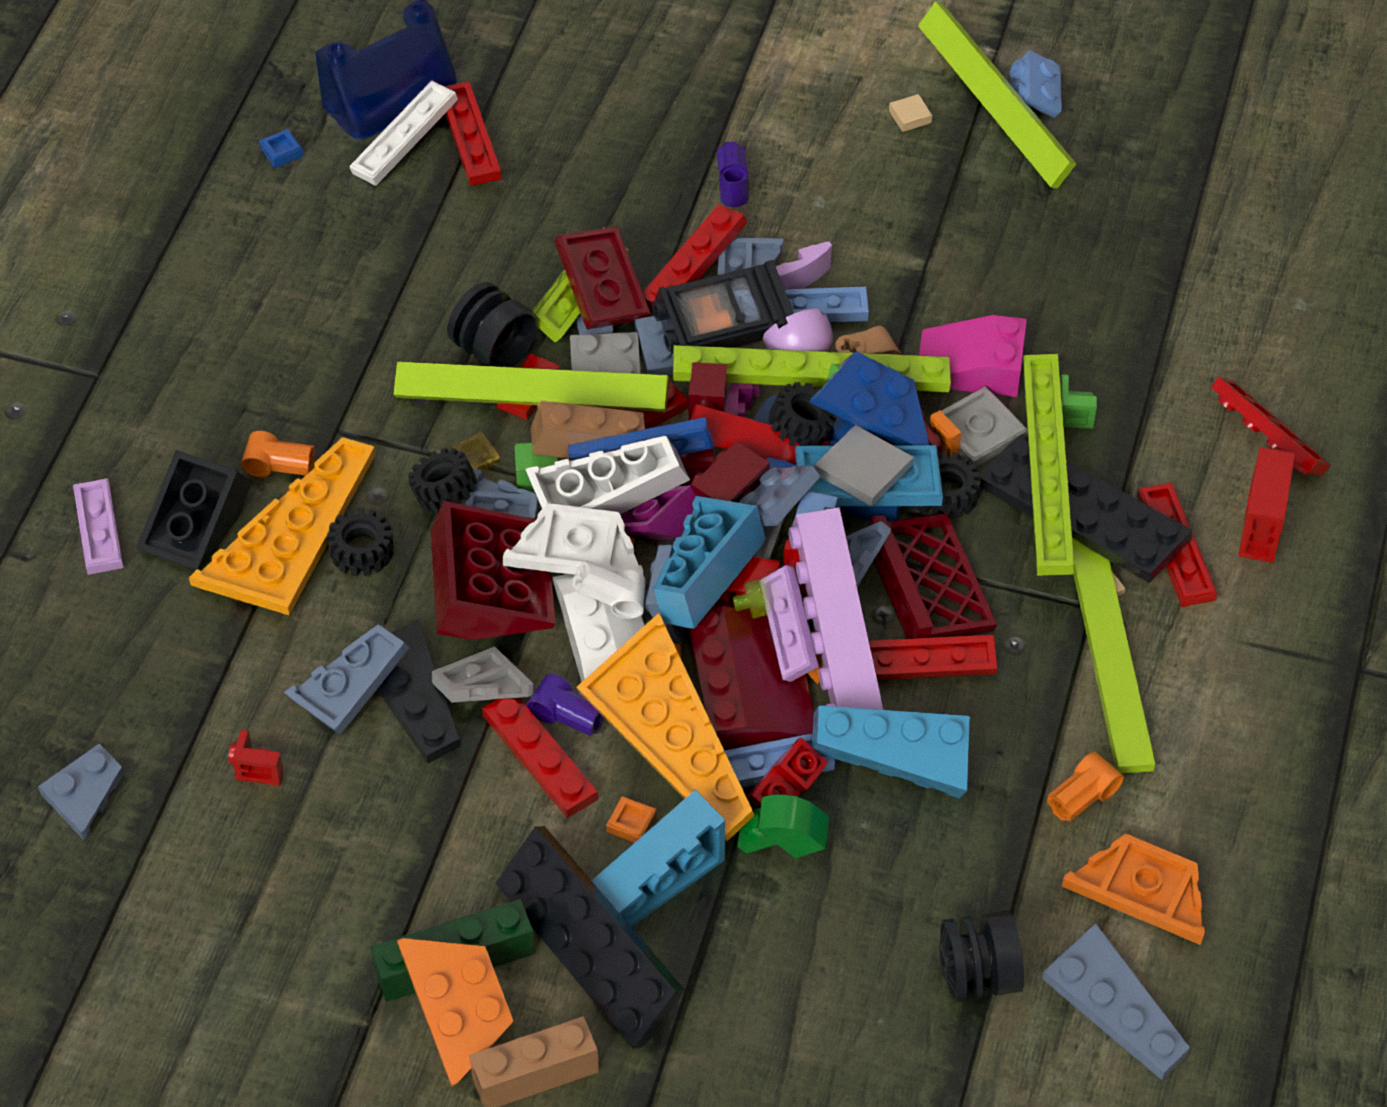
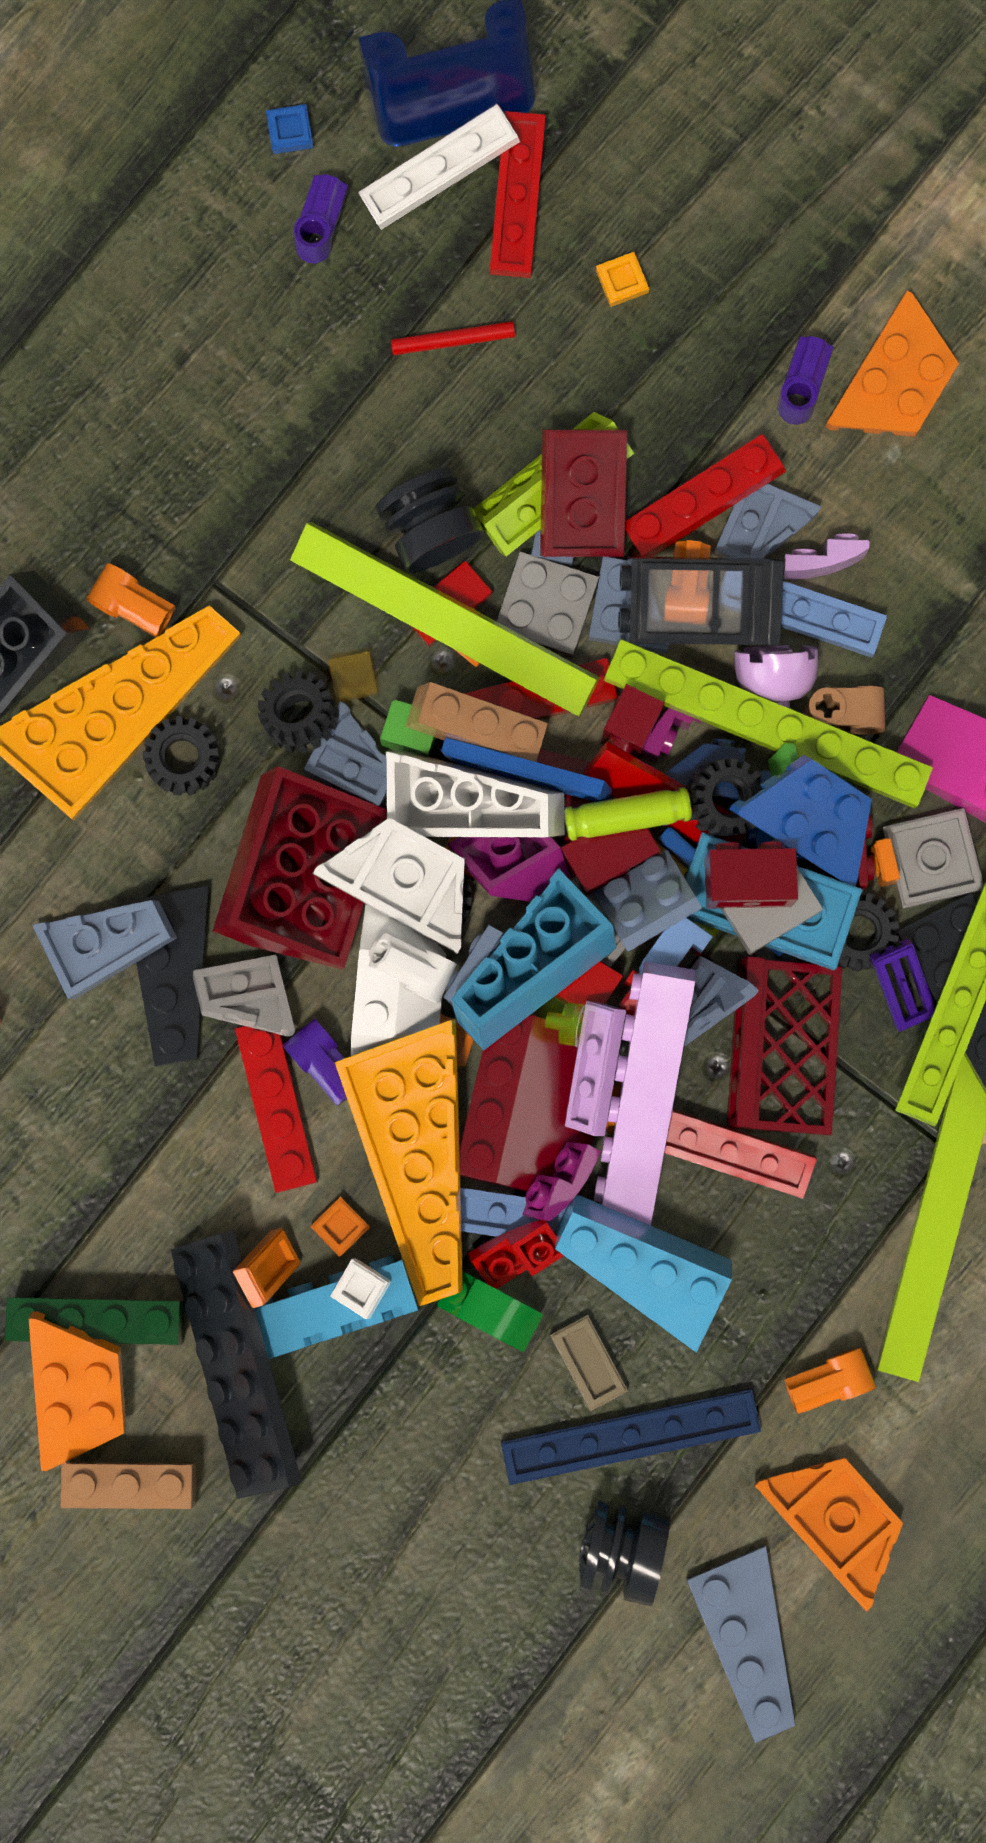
camera: 20 degrees right, 30 degrees up
none -> orange tile [233,1227,301,1308]
none -> dark purple piece [294,174,348,264]
none -> white tile [330,1258,392,1319]
none -> red bar [391,321,515,356]
none -> dark blue tile [501,1389,761,1485]
none -> magenta slope [522,1142,601,1221]
none -> dark tan tile [550,1315,628,1412]
none -> lime axle [564,787,692,841]
none -> light orange tile [596,252,649,307]
none -> dark red brick [704,842,798,909]
none -> orange wing [825,291,959,437]
none -> dark purple tile [869,939,935,1032]

